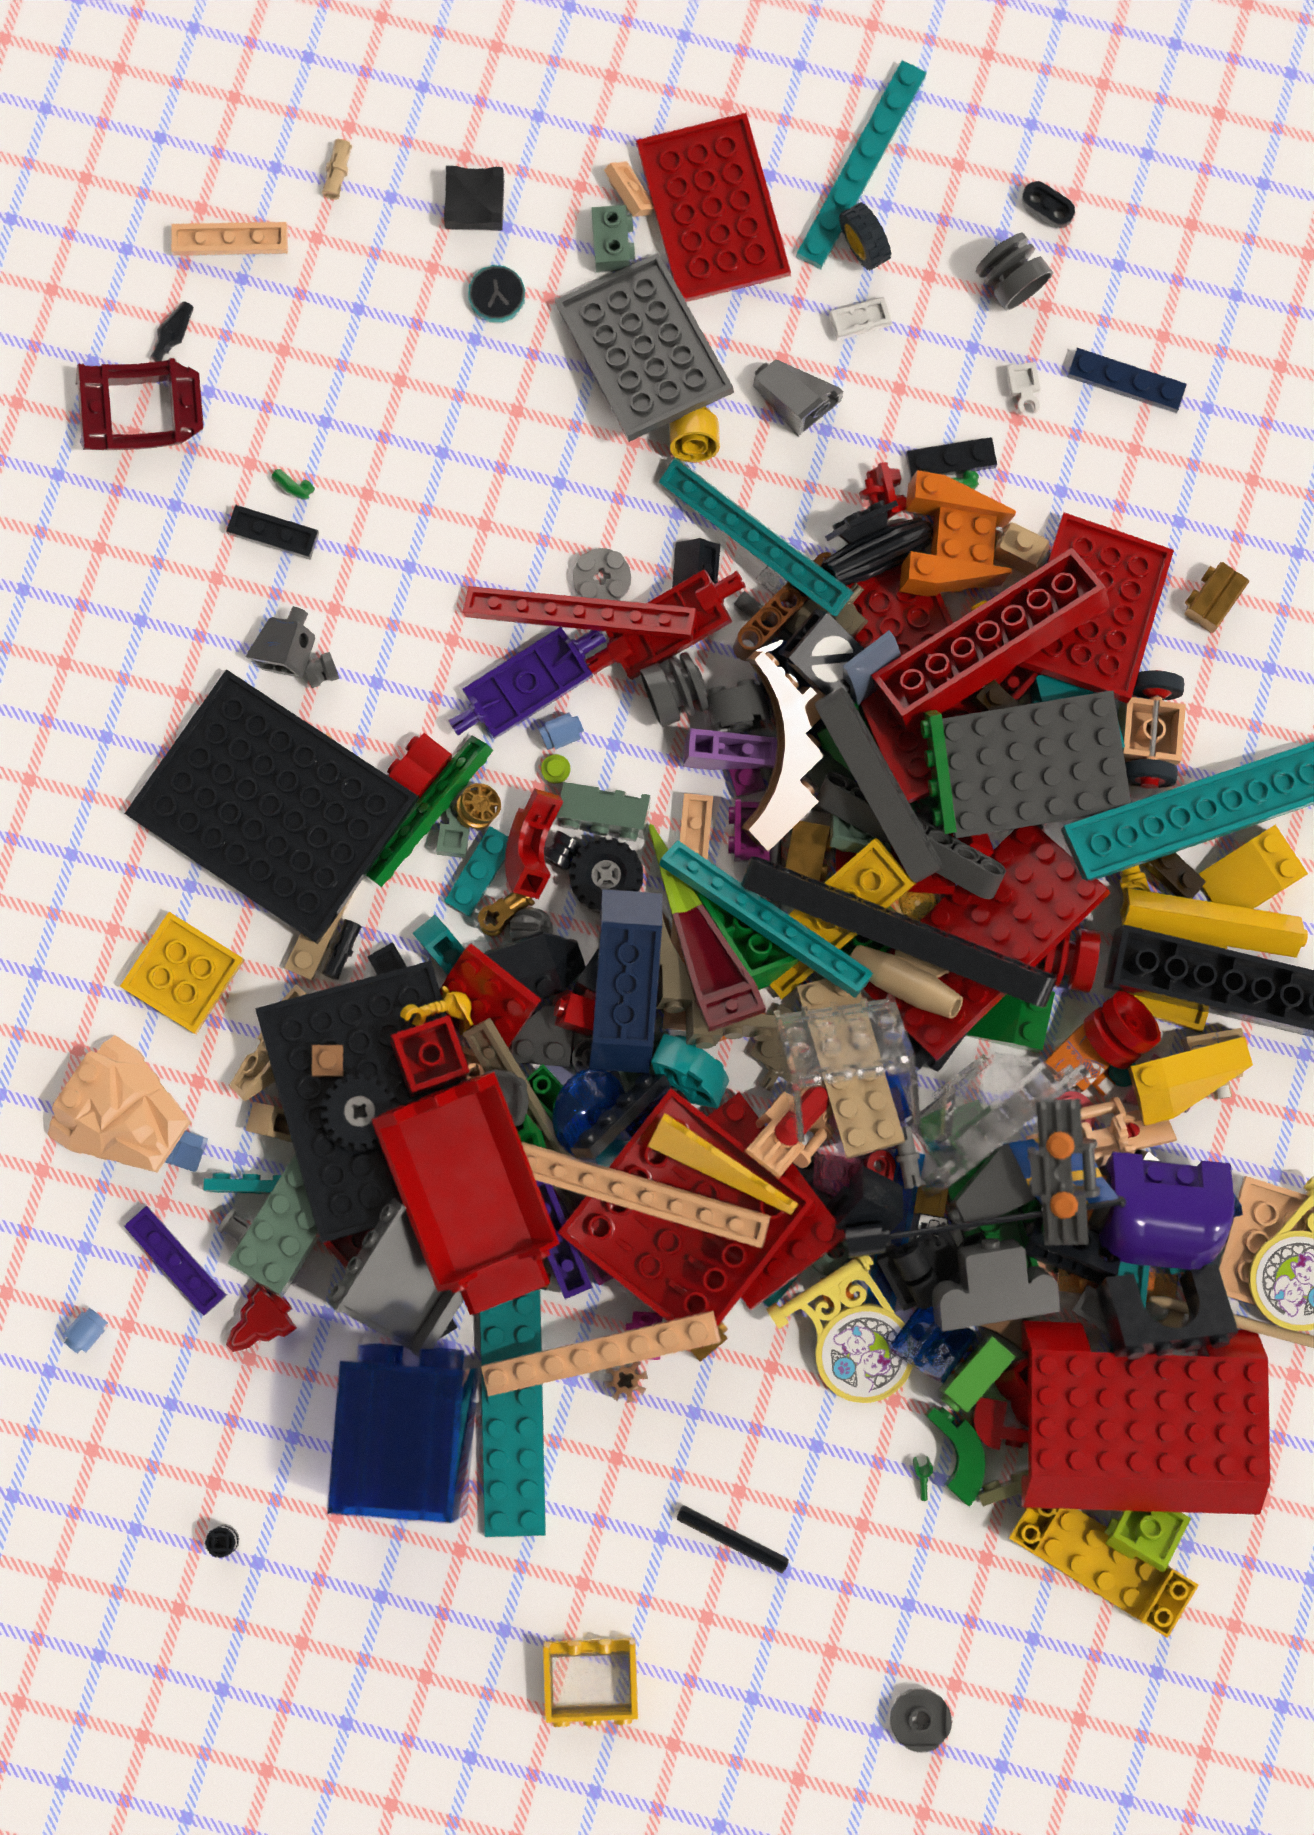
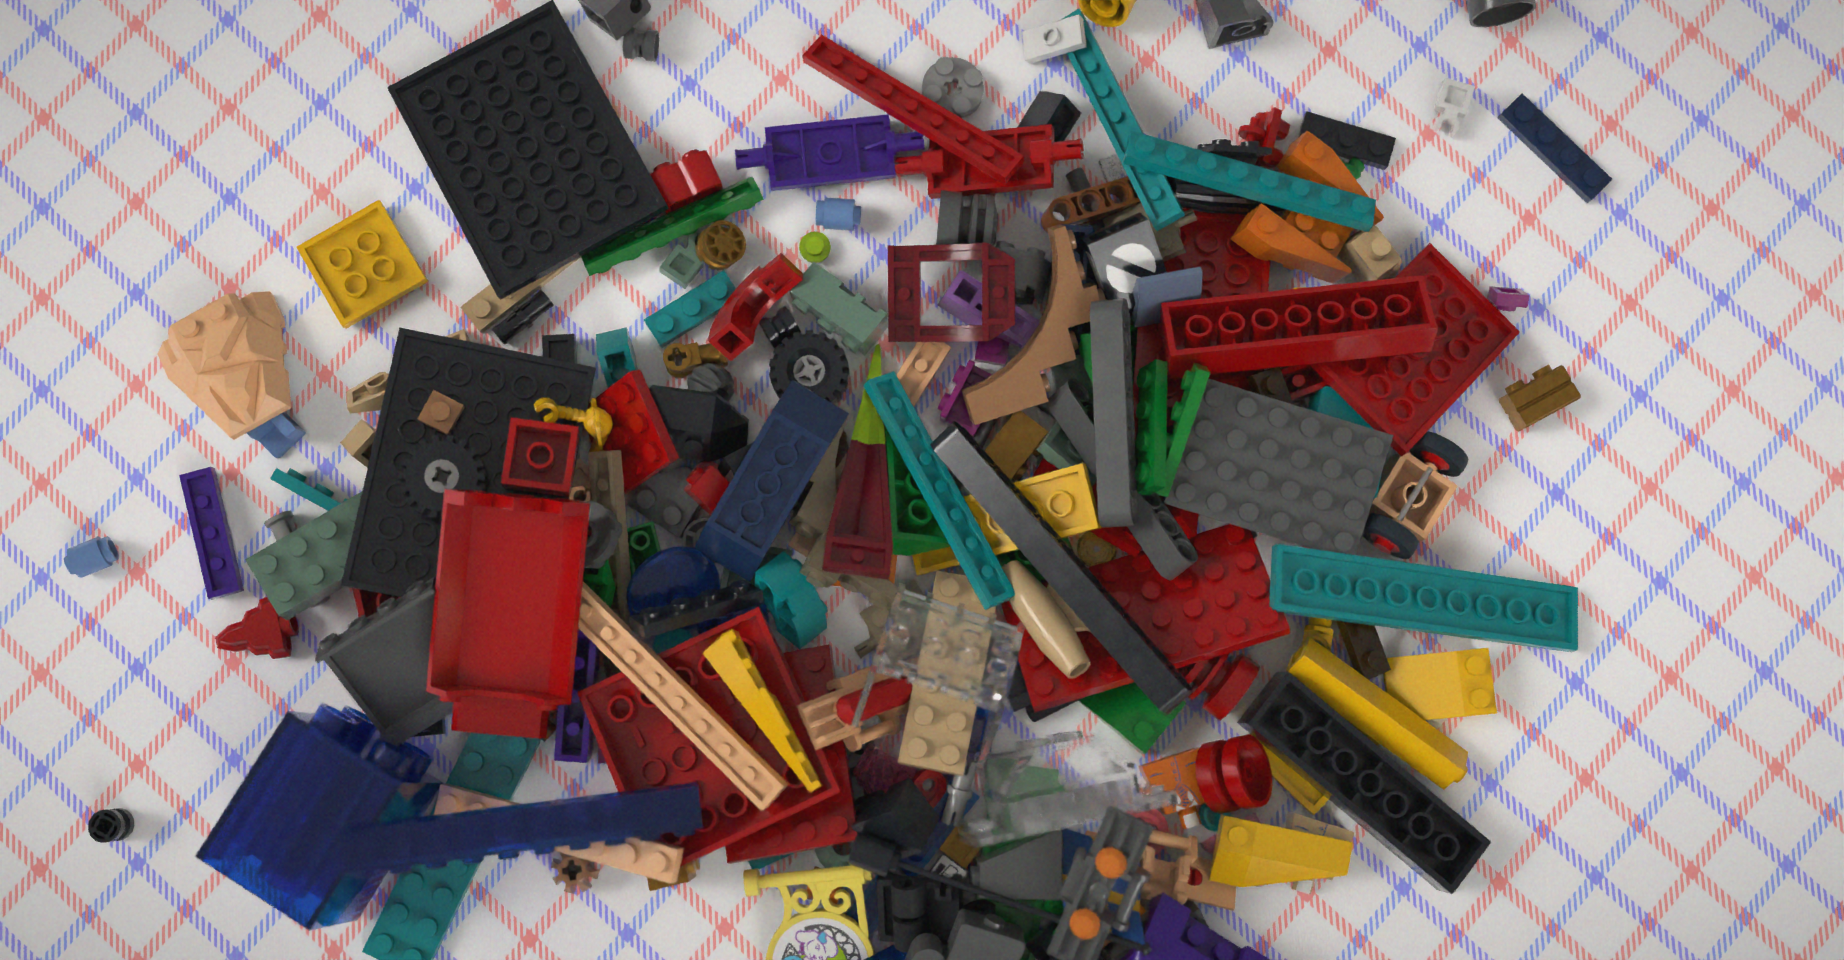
camera: 25 degrees right, 0 degrees up
none -> clear blue brick [339,782,703,879]
none -> dark red wedge [888,243,1016,342]
none -> white plate [1022,14,1086,64]
none -> teal plate [1123,131,1376,232]
none -> green plate [1135,359,1167,495]
none -> magenta plate [1487,286,1530,312]

